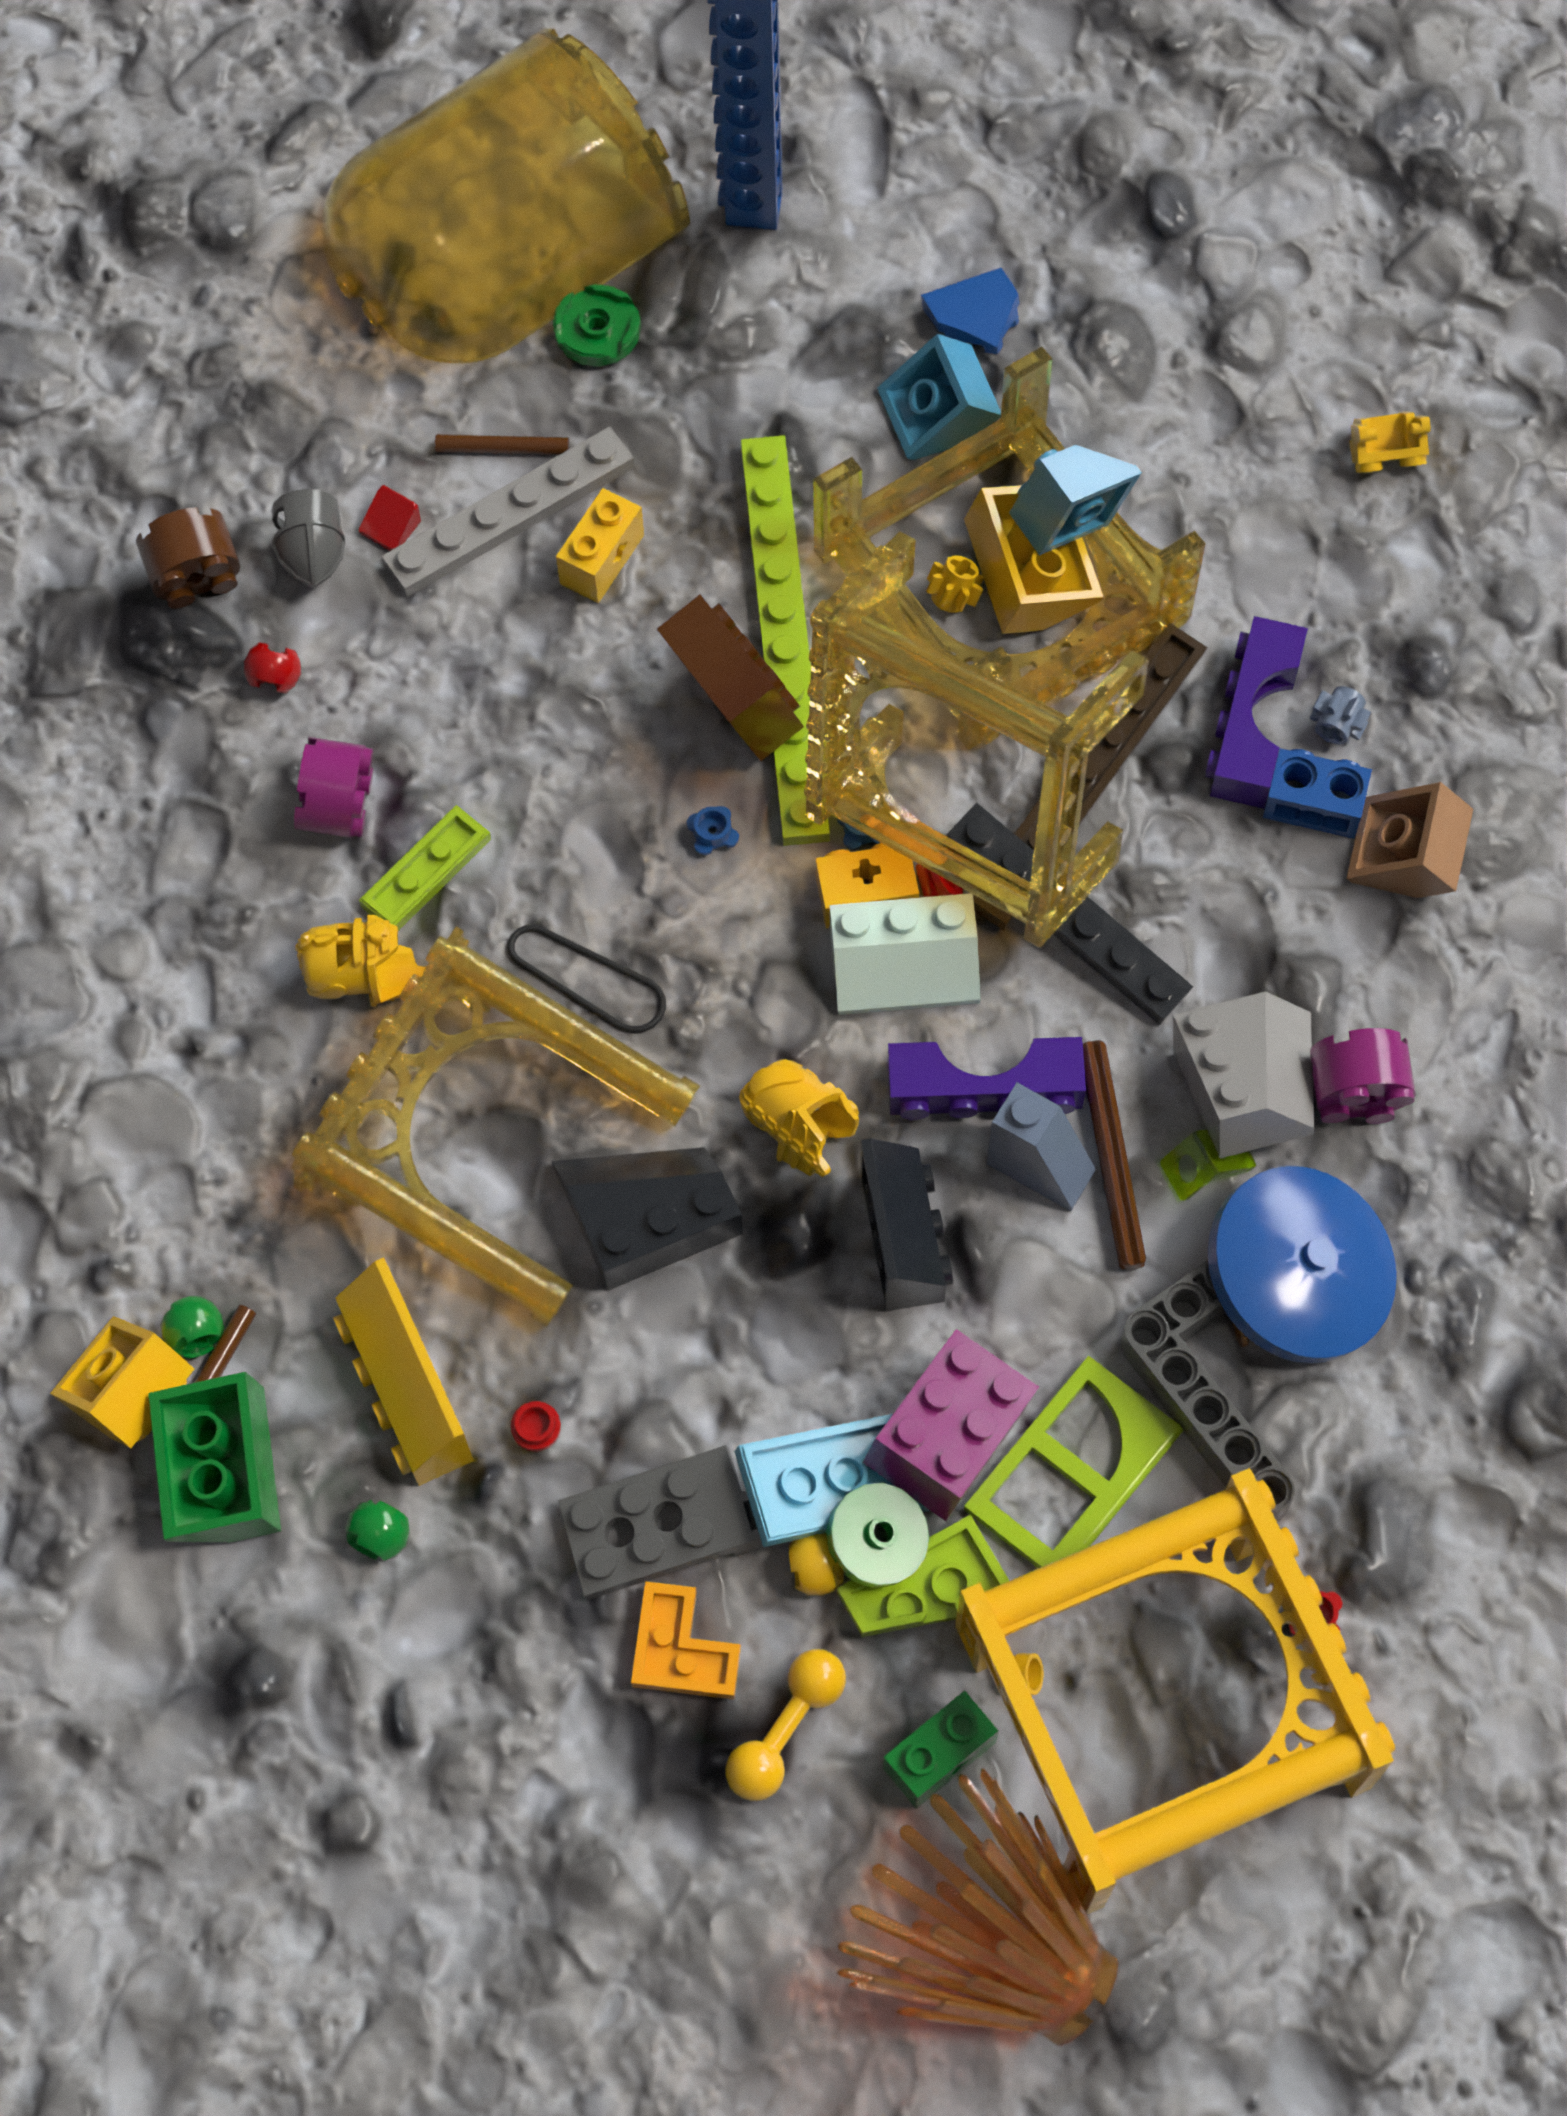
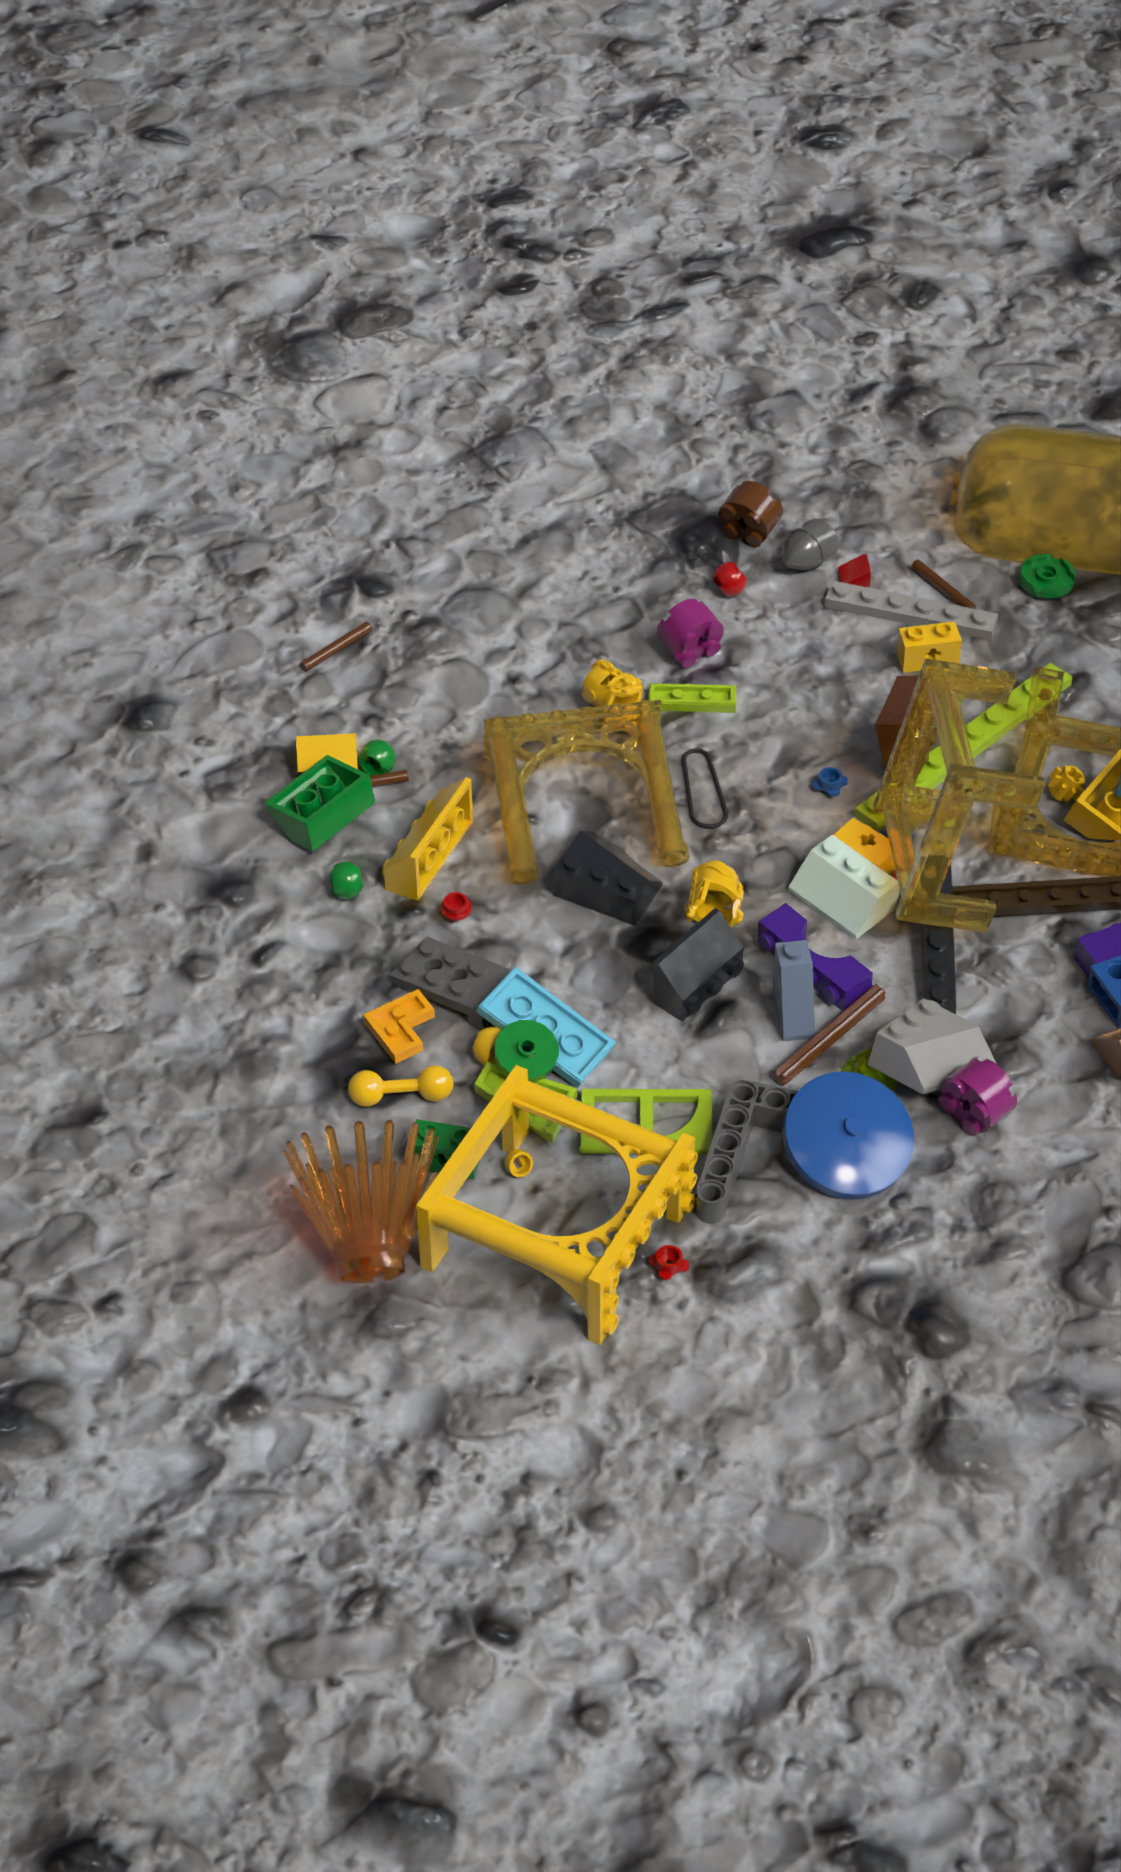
camera: 50 degrees right, 20 degrees down
magenta brick [862,1329,1039,1521] -> none

